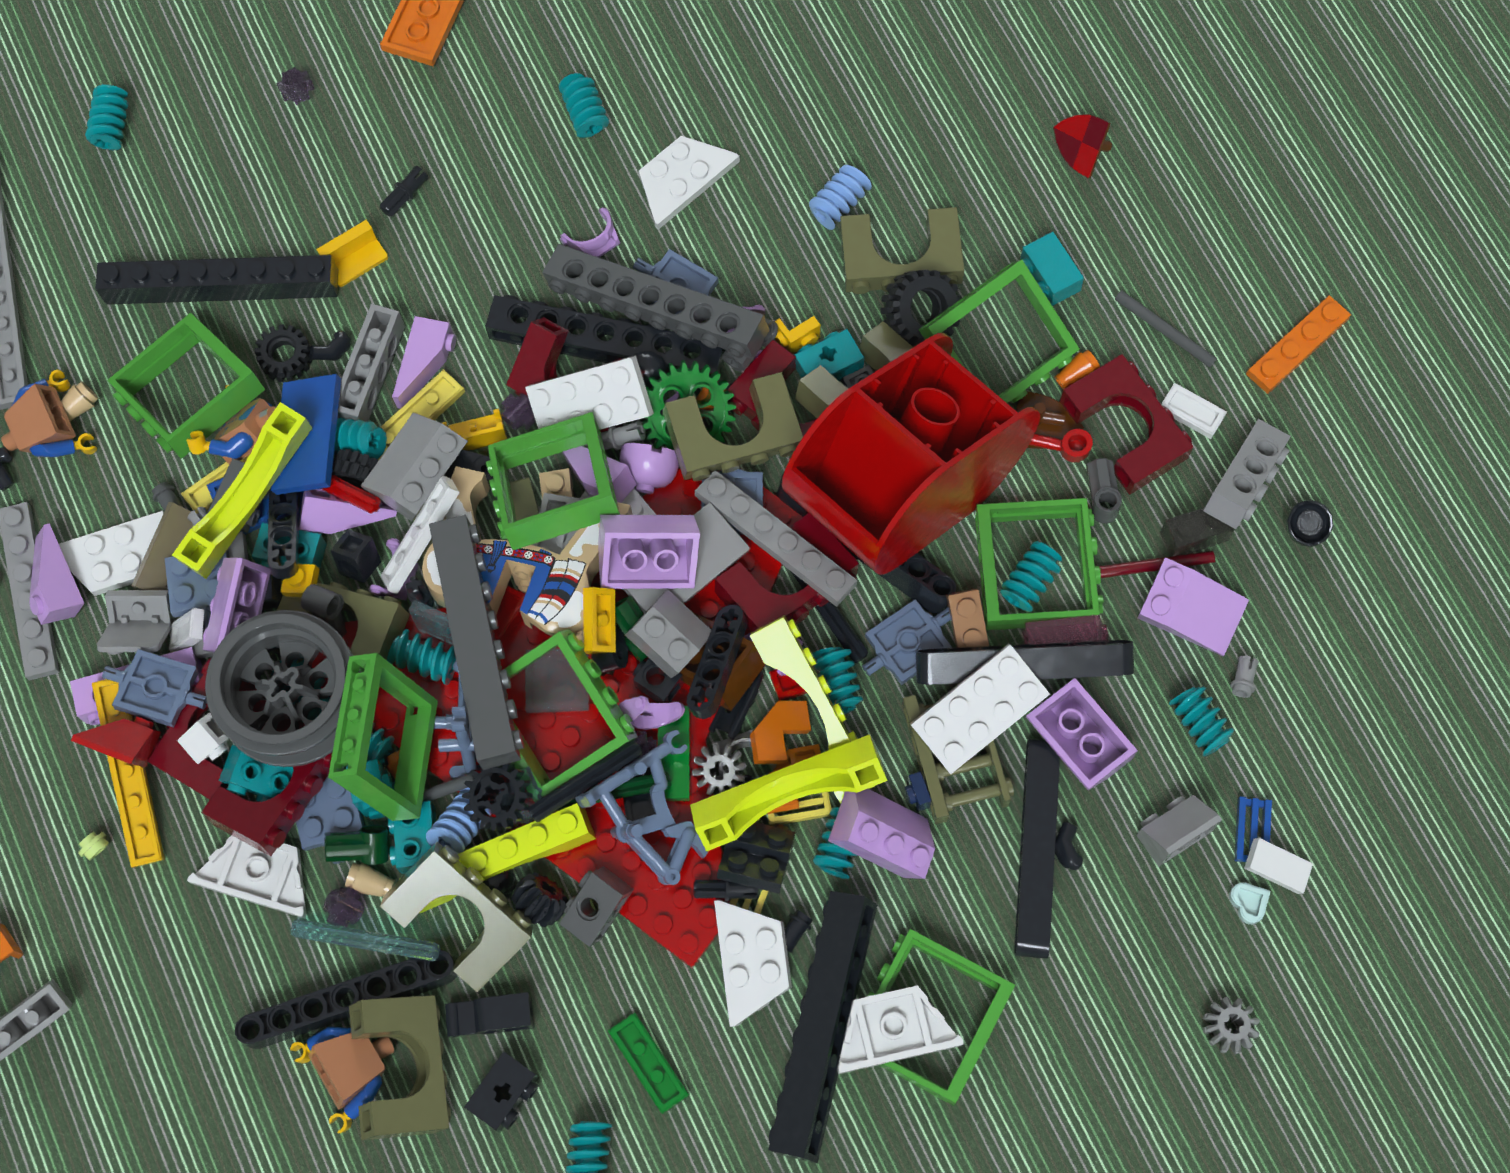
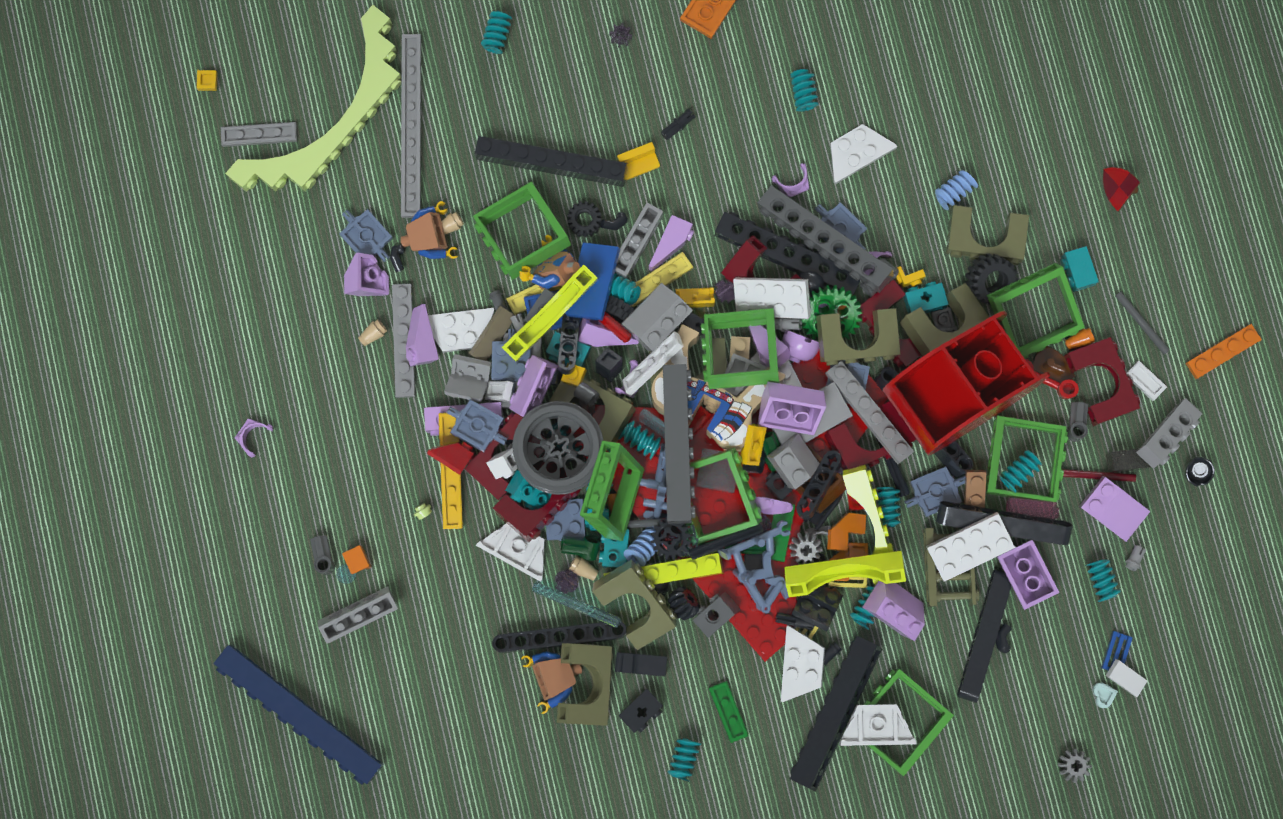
camera: 10 degrees right, 10 degrees up
black axle [406,576,434,611] -> none
dark blue plate [904,771,932,812] -> none
light grey slope [1136,795,1222,867] -> none

